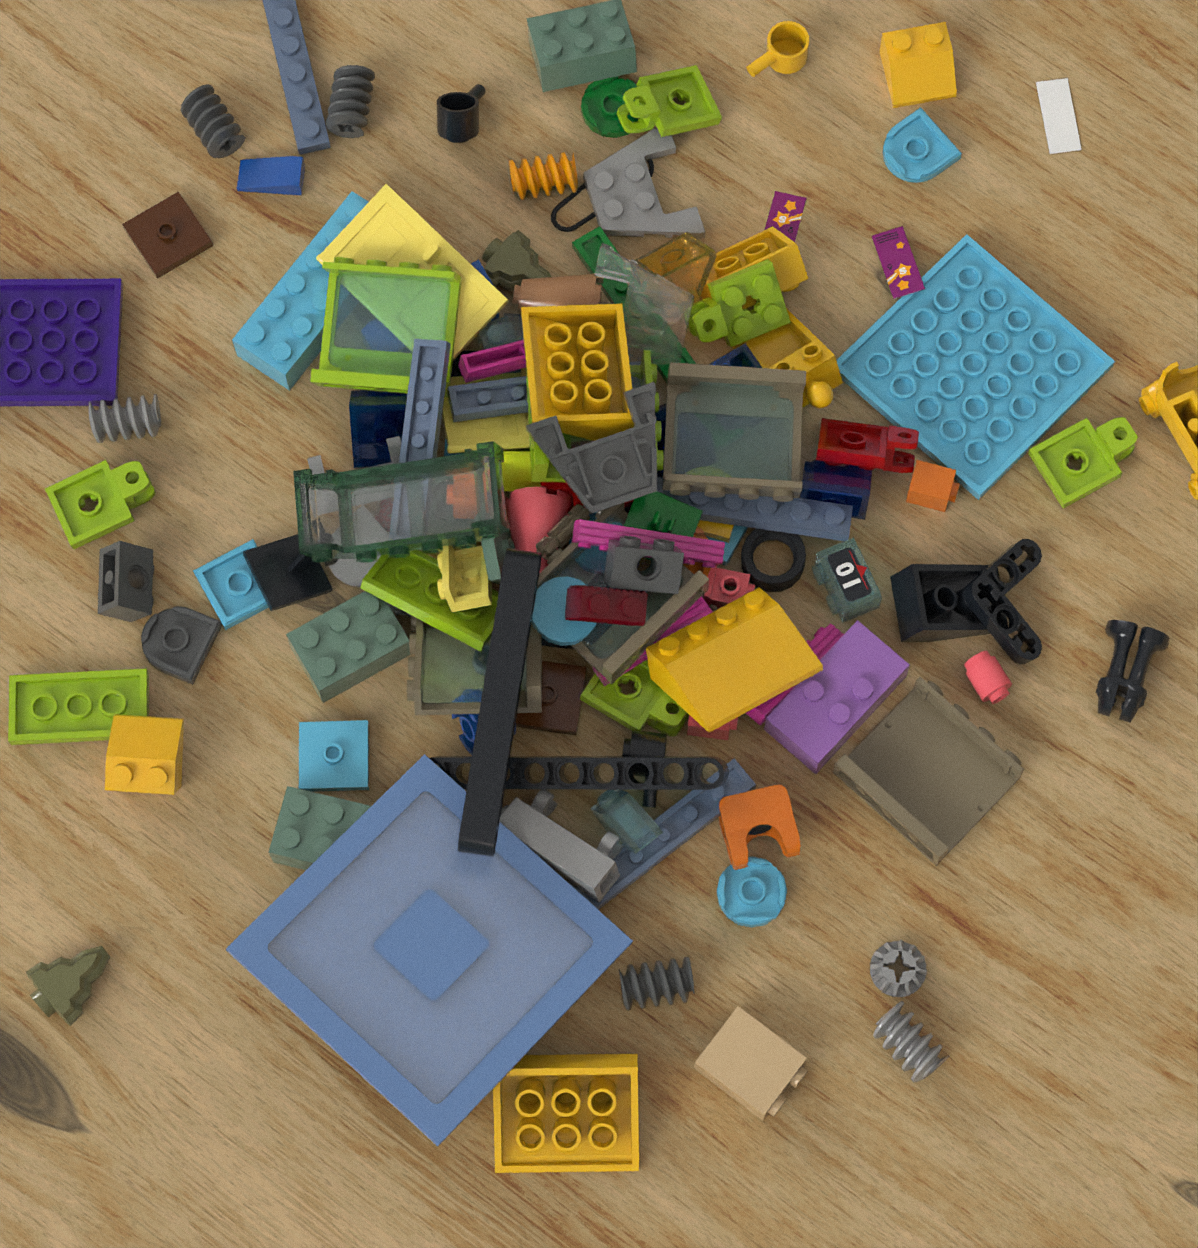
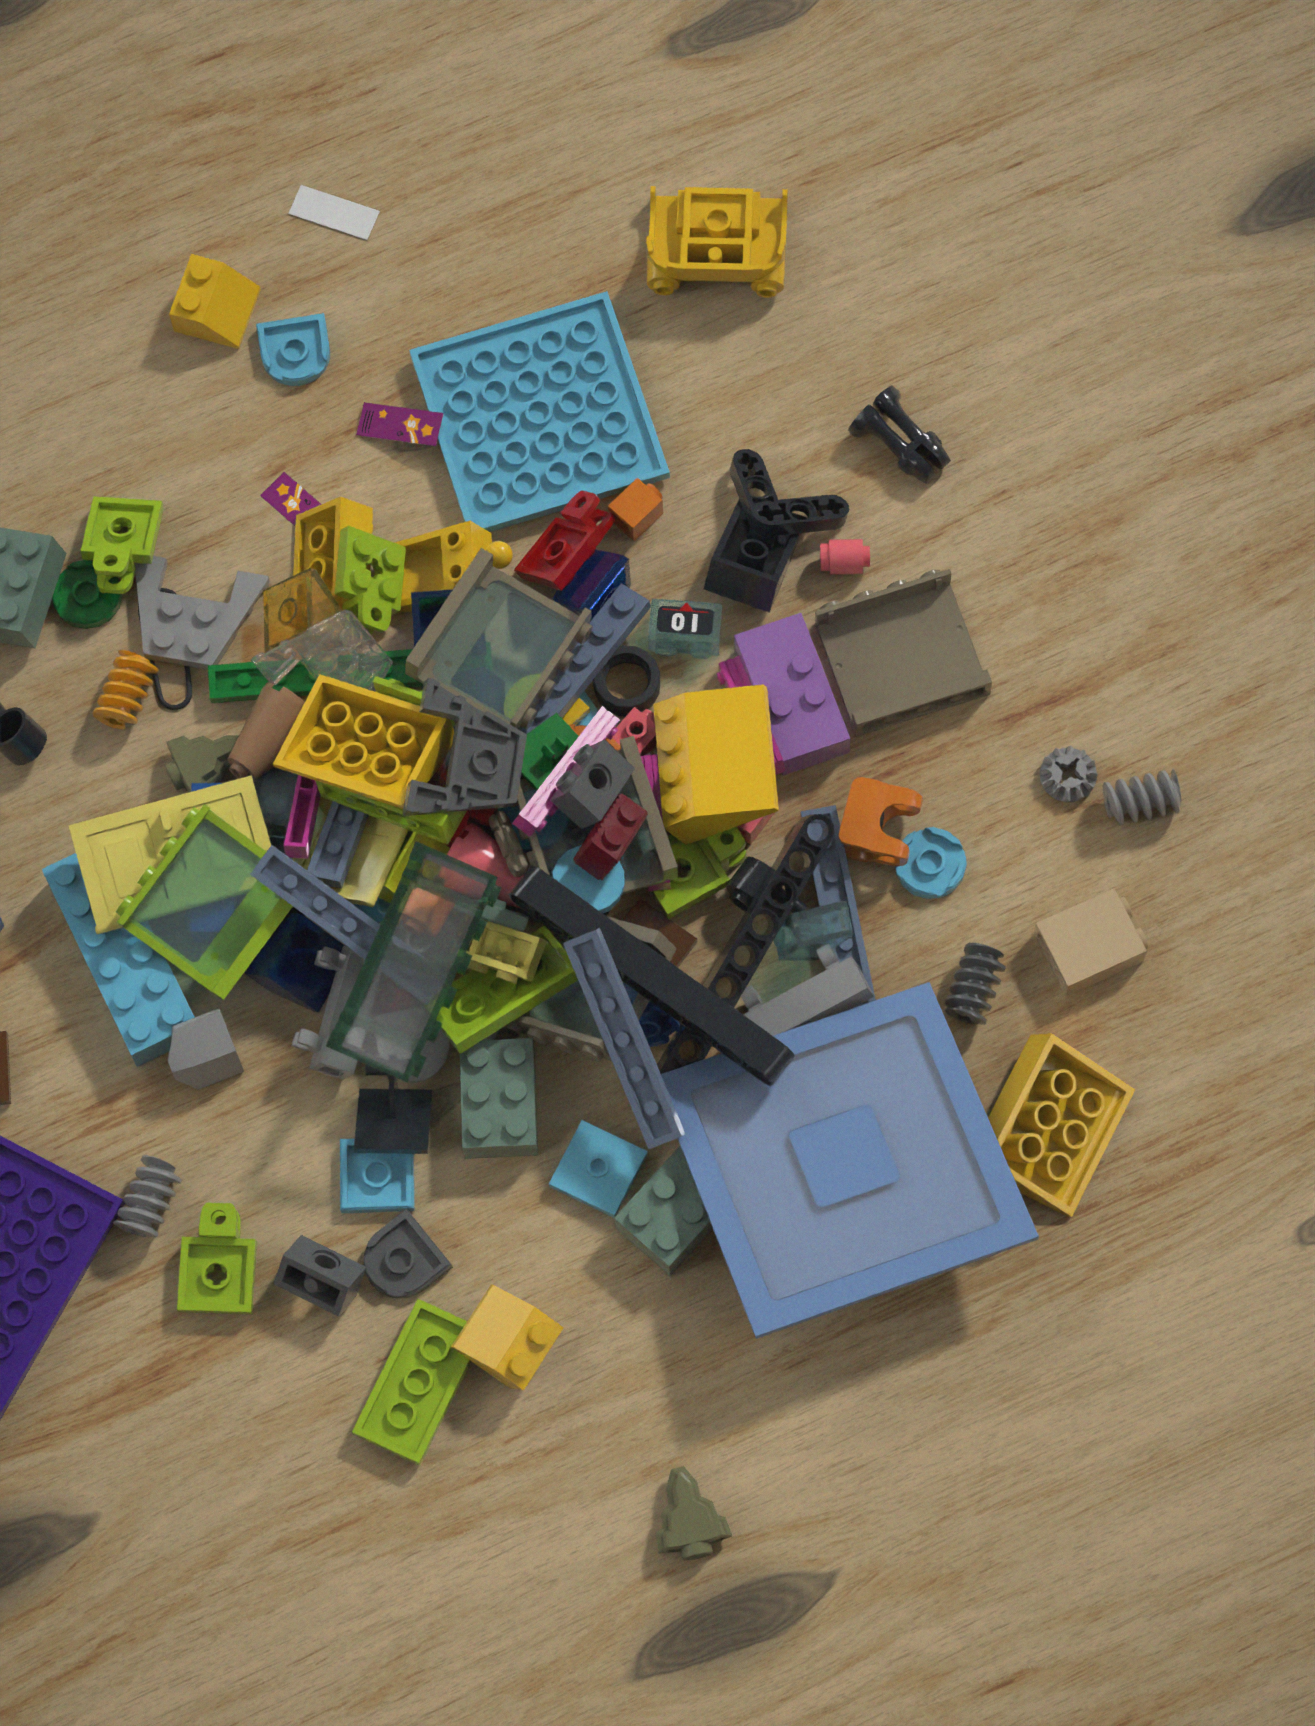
camera: 60 degrees left, 0 degrees up
yellow piece [746,21,809,77] -> none
lime plate [1028,417,1138,509] -> none
none -> light grey slope [168,1008,244,1090]
none -> sand blue plate [563,928,685,1149]

